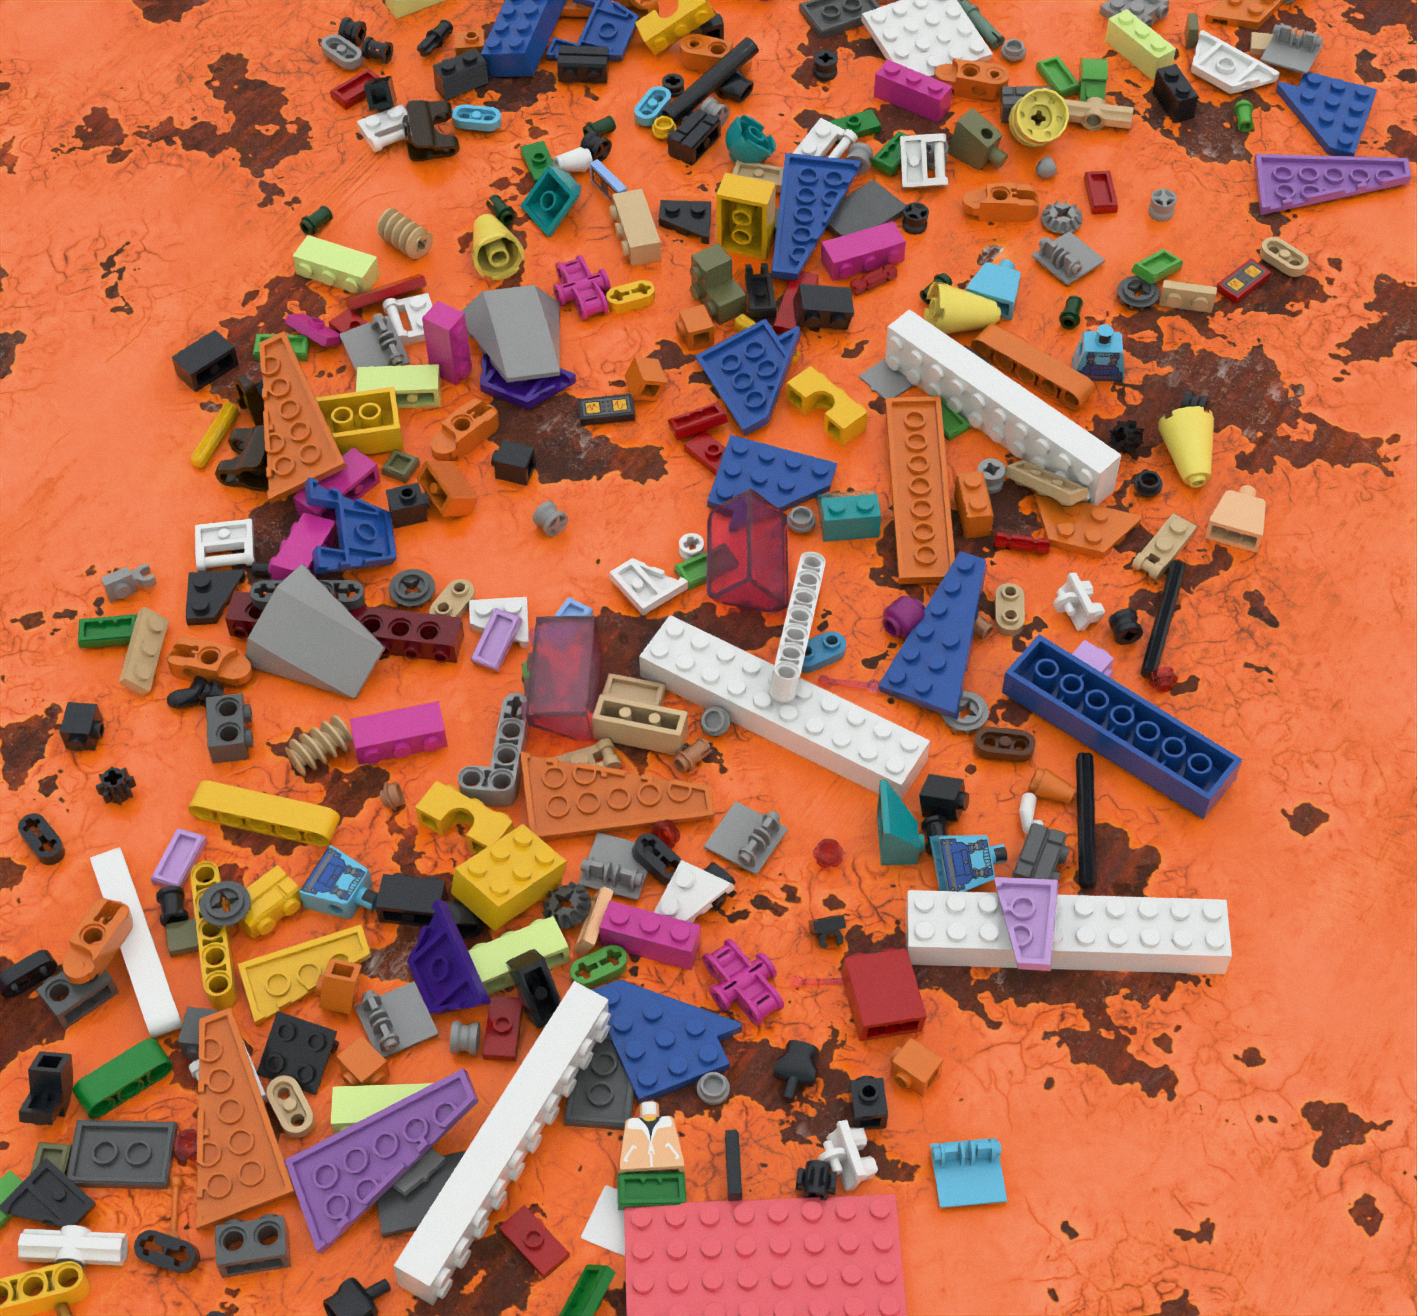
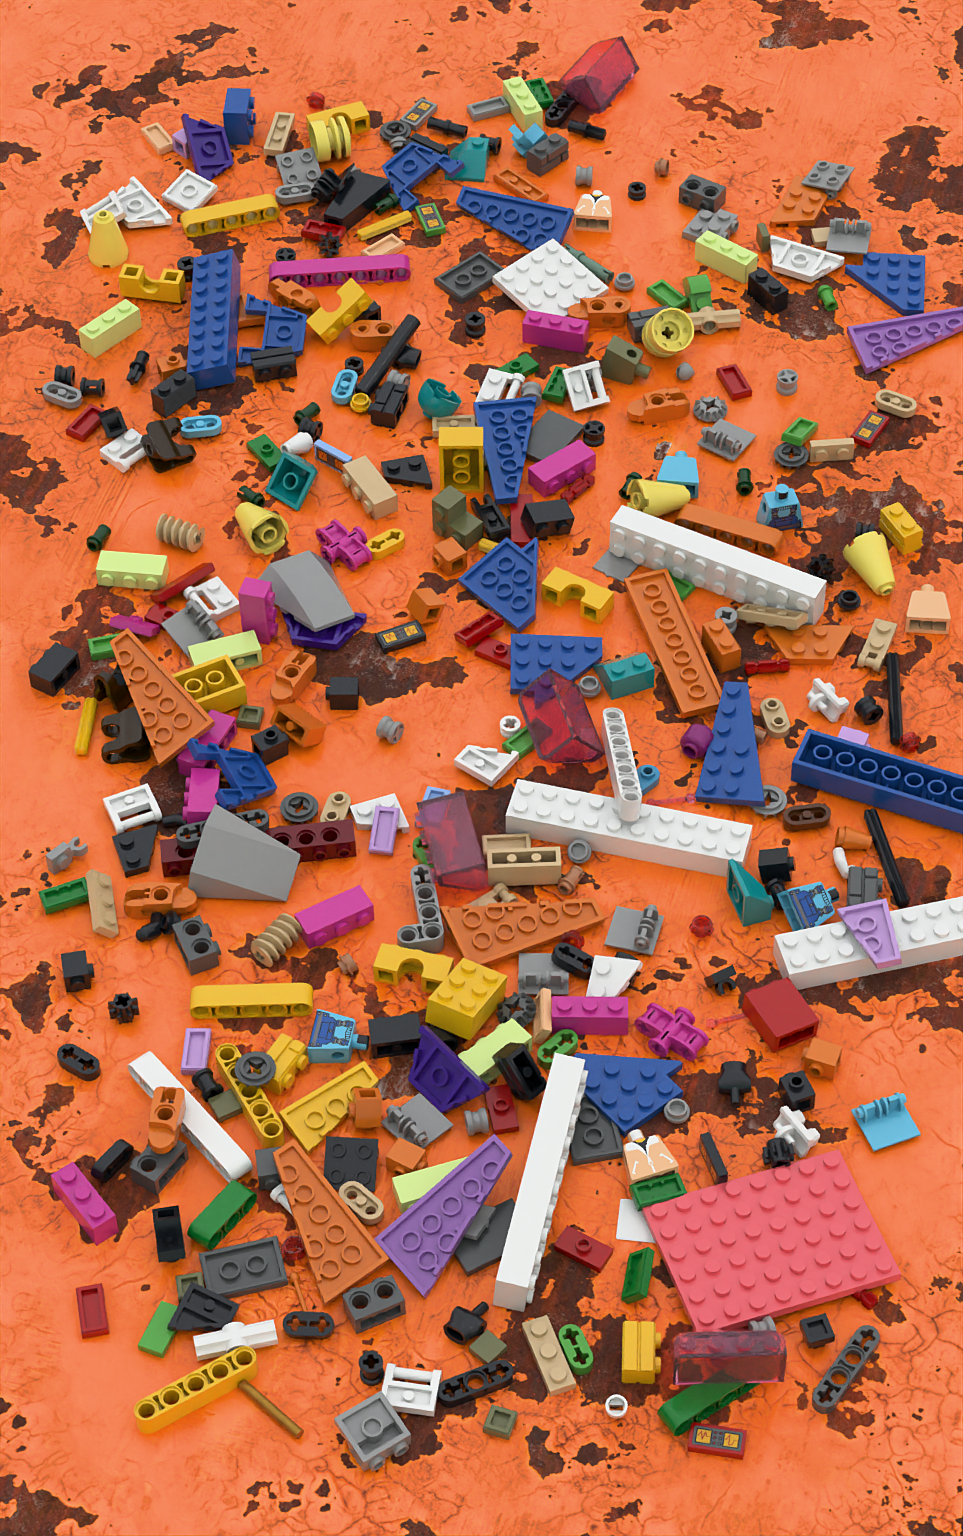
camera: 15 degrees left, 5 degrees down
none -> yellow brick [879,502,923,555]

